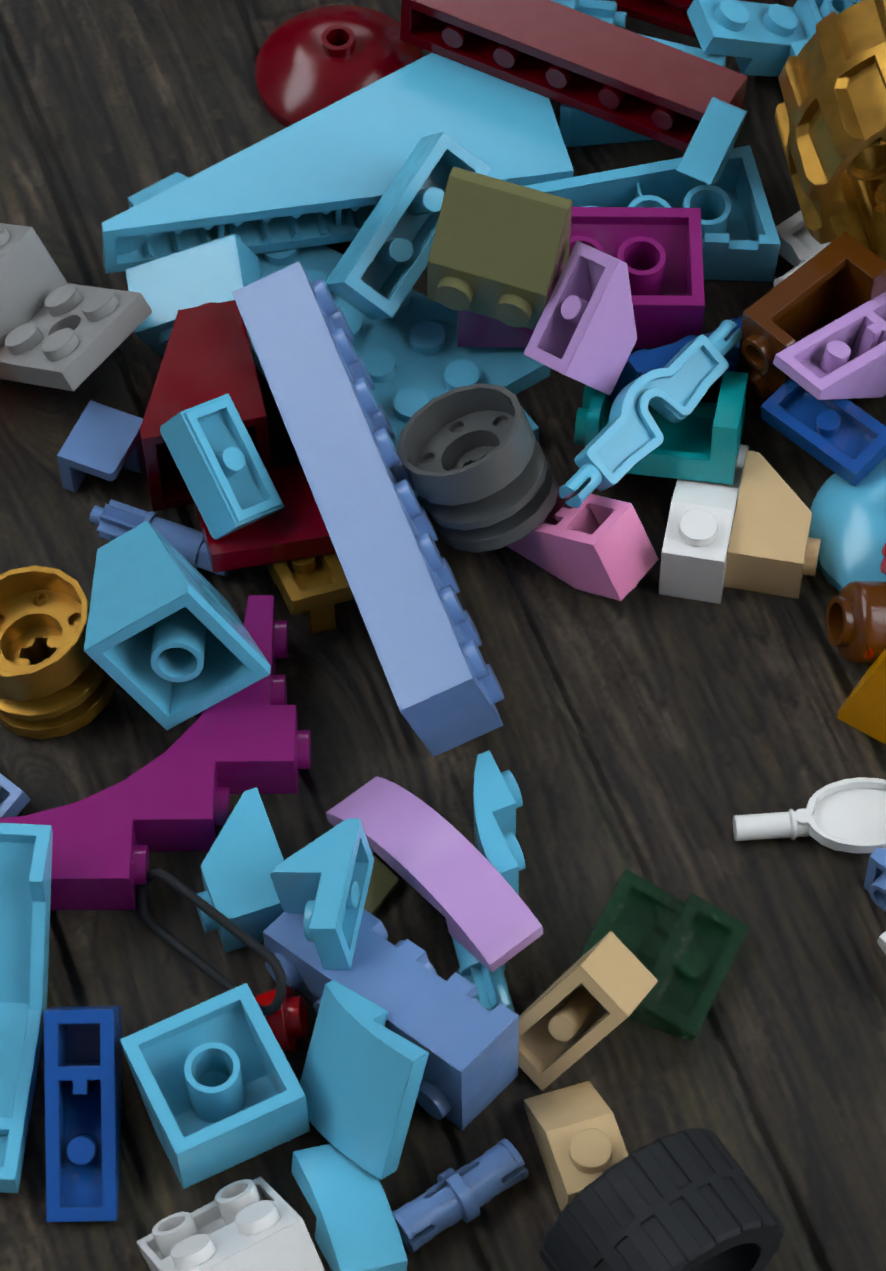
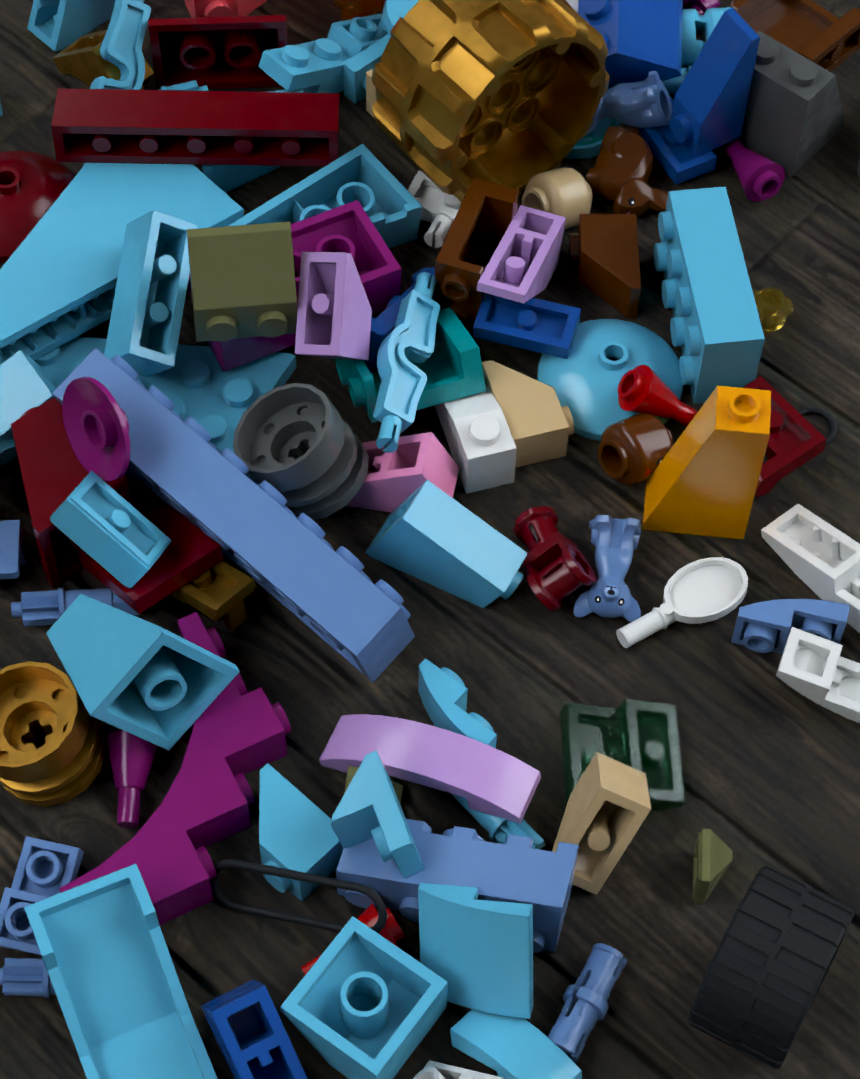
camera: 30 degrees left, 0 degrees up
tan slope [523,1081,629,1212] -> none
medium azure piece [676,97,748,185] -> none
none -> magenta dish [62,377,130,481]
none -> magenta cone [105,728,158,828]
none -> medium azure slope [365,480,528,608]
none -> dark red connector [513,506,597,612]
none -> medium blue animal [573,515,641,623]
none -> olive slope [692,829,732,904]

